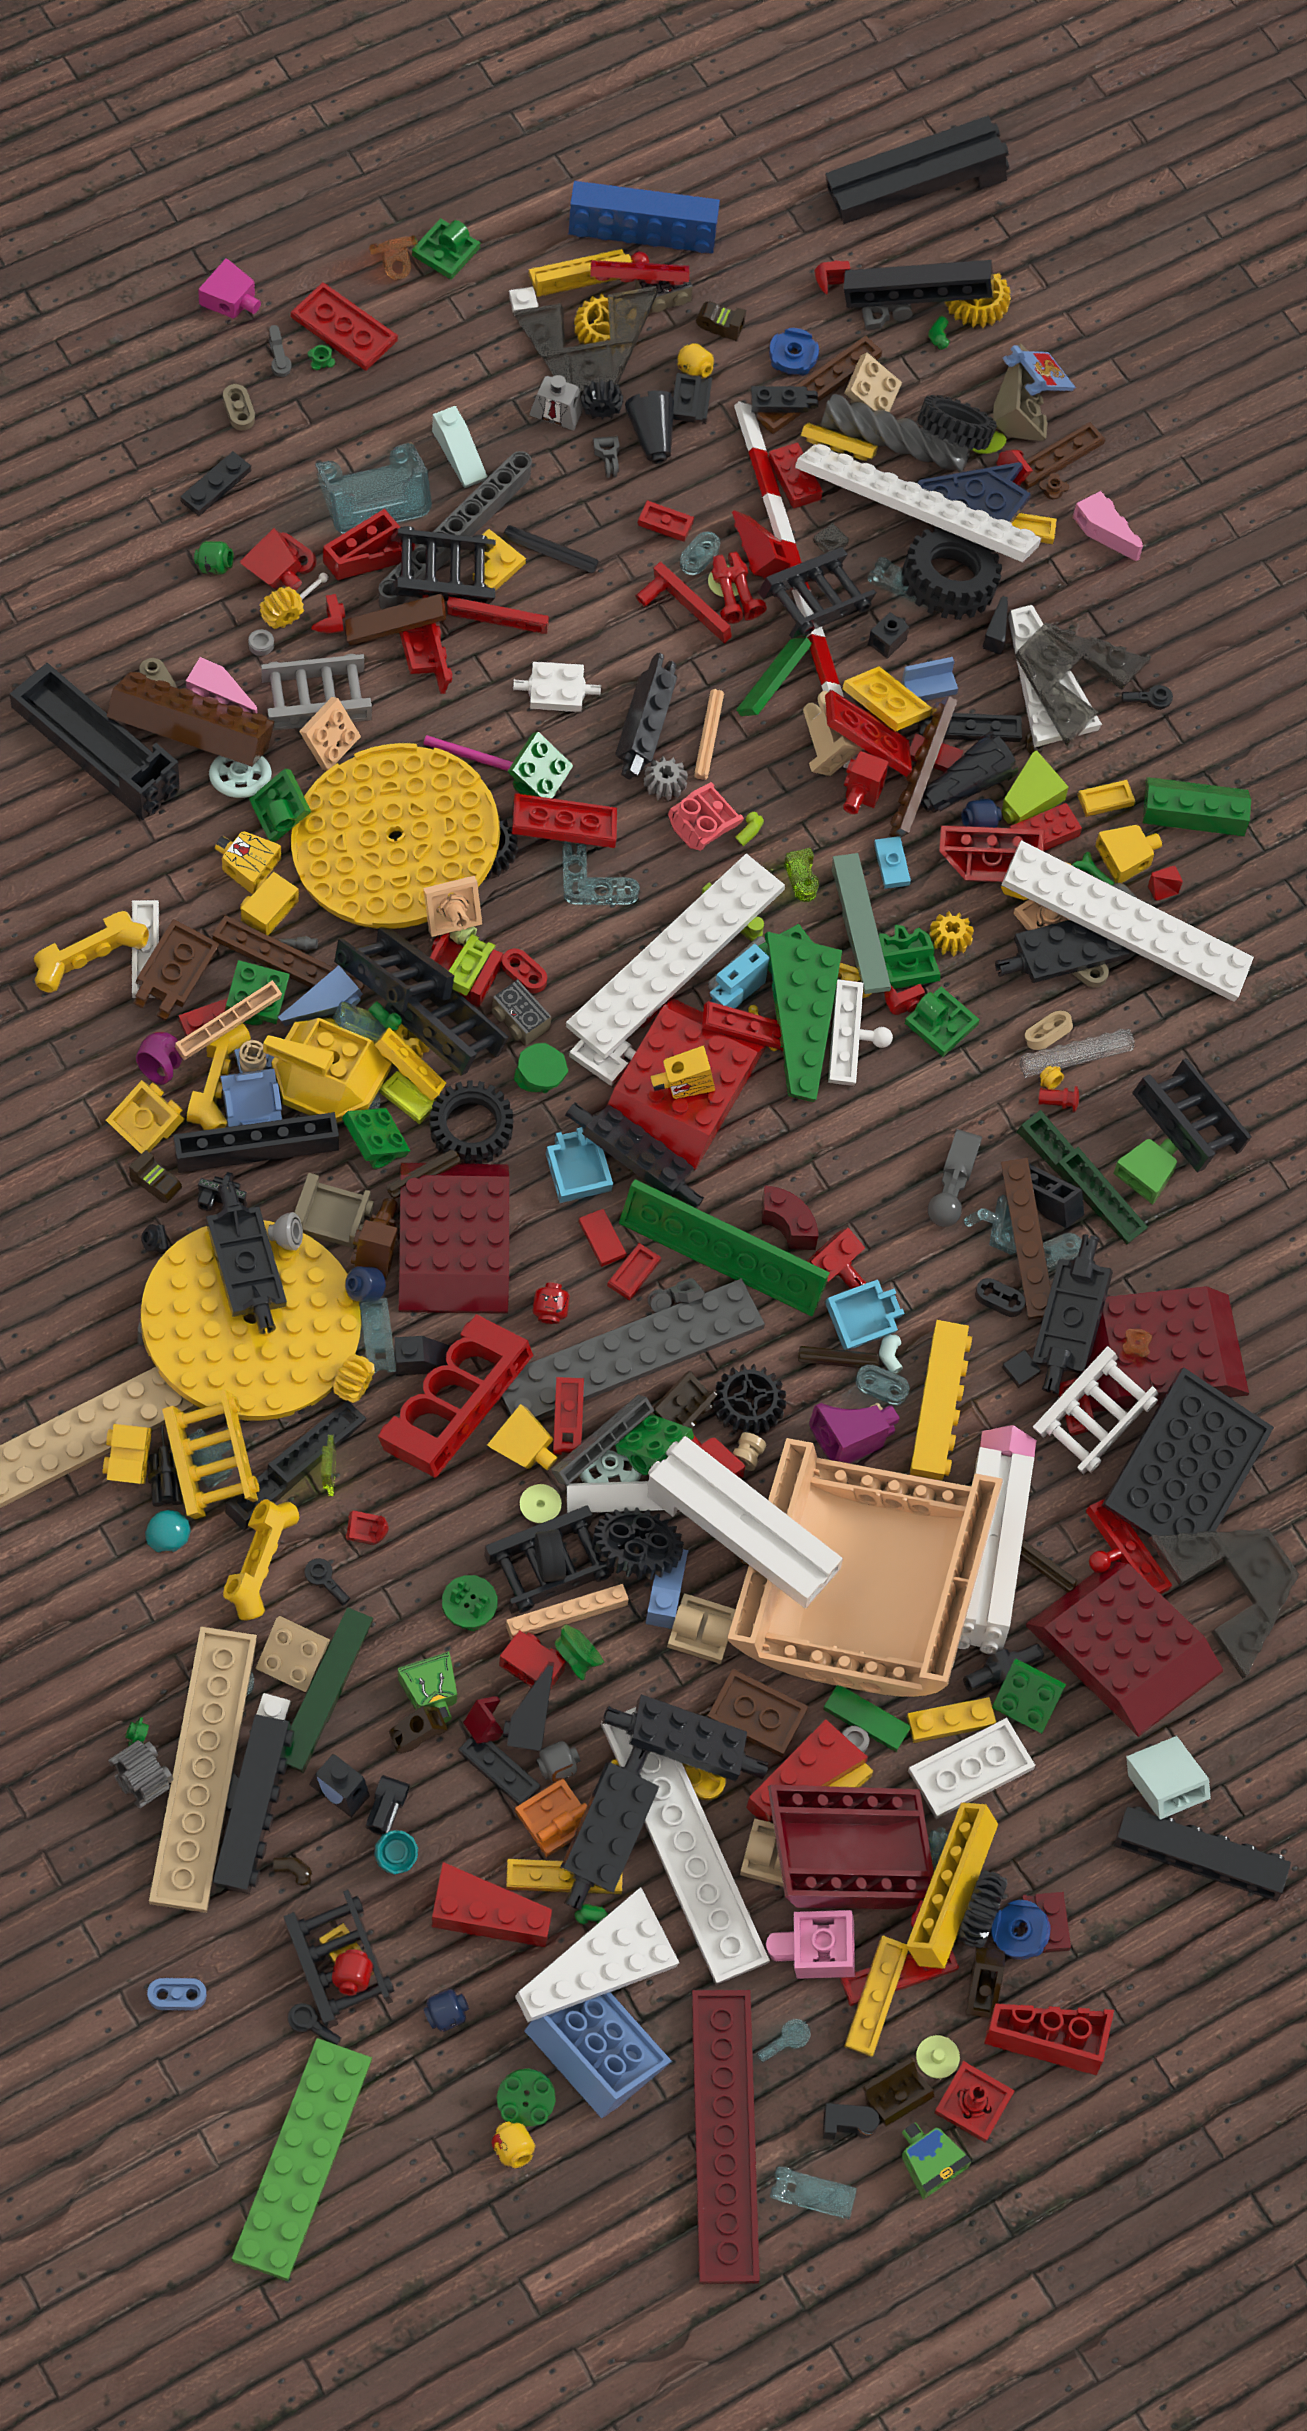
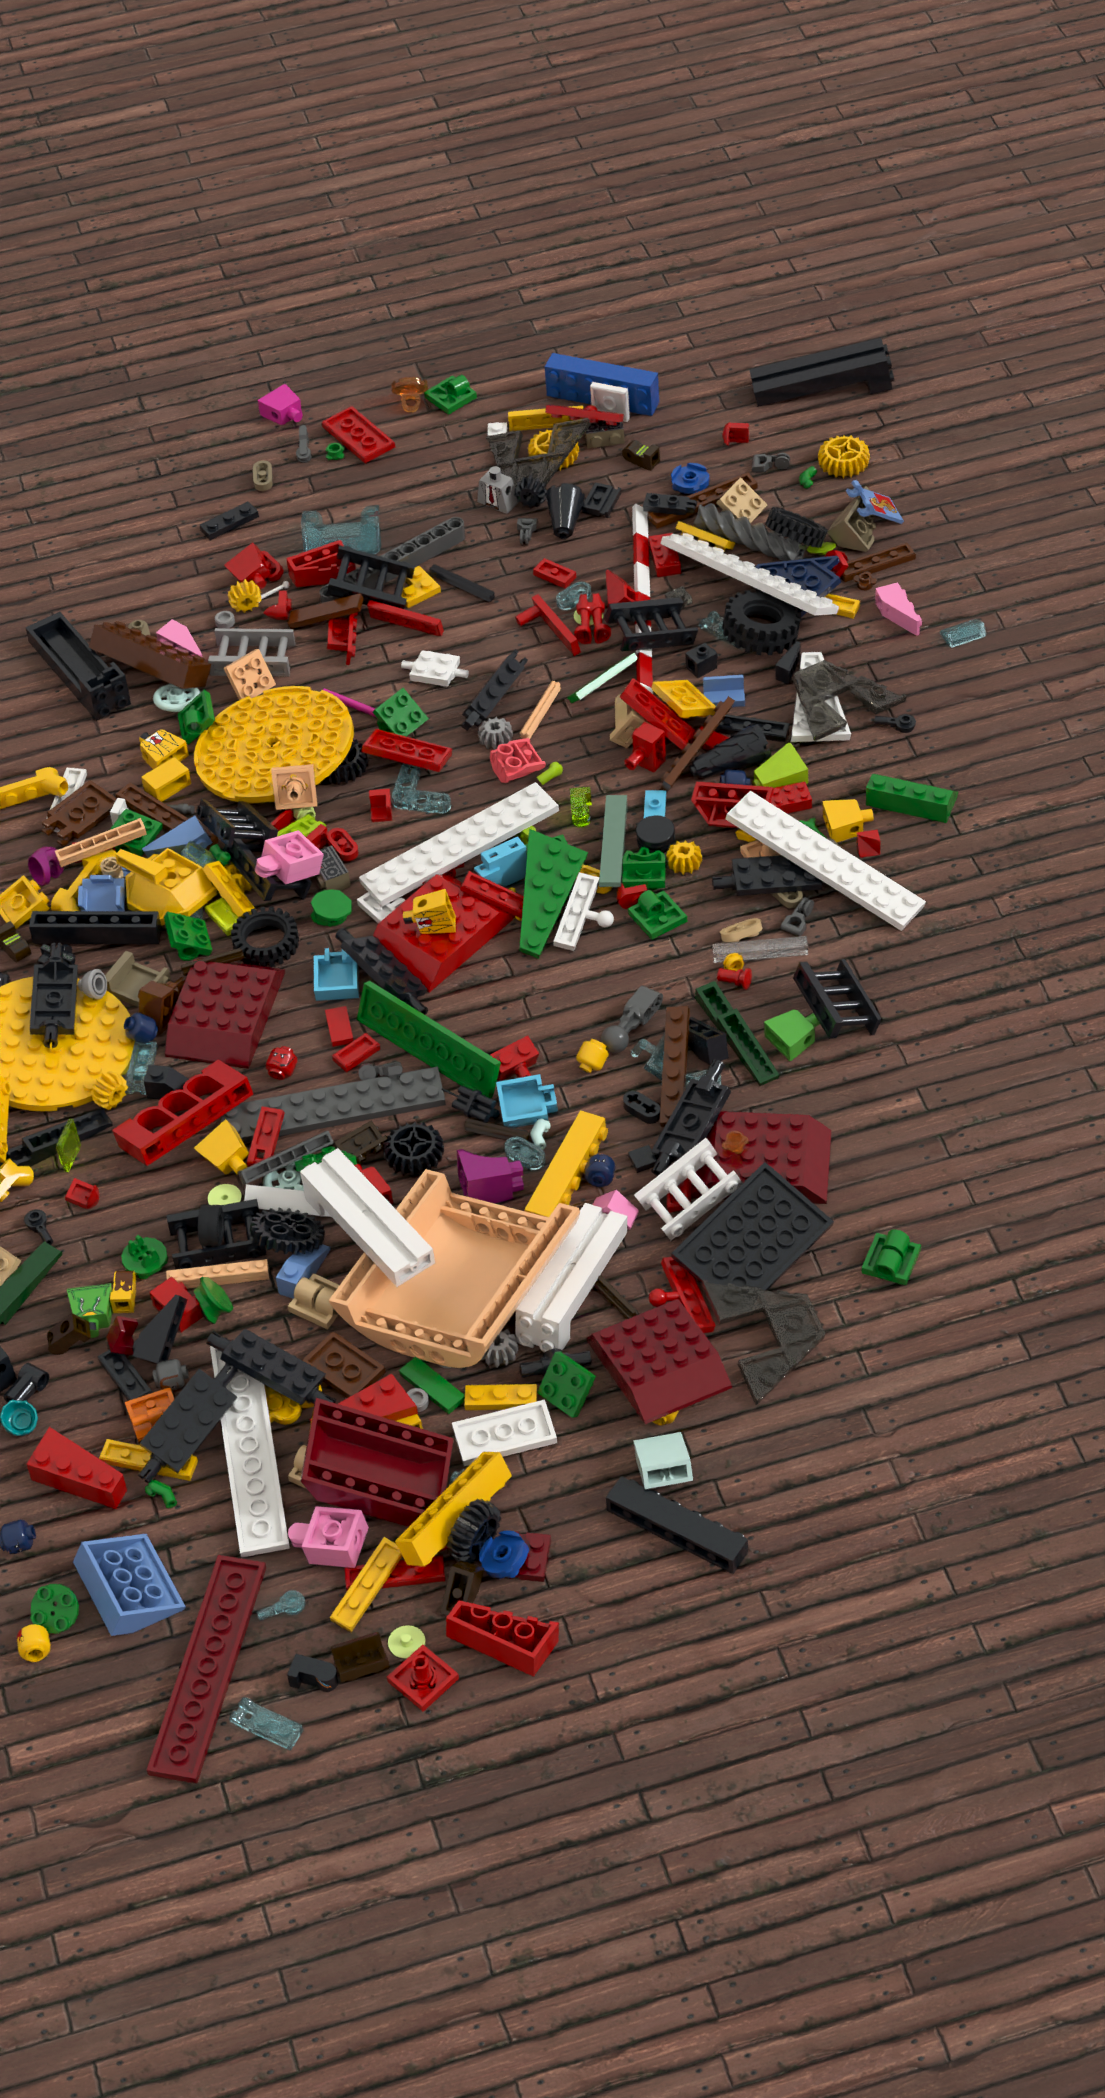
camera: 25 degrees right, 15 degrees down
green head [194,541,234,574] -> none
light aqua slope [432,406,487,488] -> none
white wing [515,1887,679,2022] -> none
yellow head [677,343,714,379] -> none
tan wheel [732,1432,766,1471] -> none
dark red brick [762,1185,819,1250] -> none
black brick [844,260,994,308] -> none
bright green torso [902,2122,971,2200] -> none
yellow tile [1077,780,1135,817] -> none
none -> white plate [110,798,129,825]
none -> yellow leg [110,1271,136,1313]
none -> bright pink brick [255,830,324,884]
none -> red panel [369,789,392,822]
none -> black piece [441,1085,500,1123]
none -> yellow head [576,1039,609,1073]
none -> dark blue head [584,1154,616,1187]
none -> white tile [590,382,630,422]
none -> black head [636,815,675,853]
none -> dark grey piece [780,898,814,937]
none -> clear light blue slope [940,619,986,648]

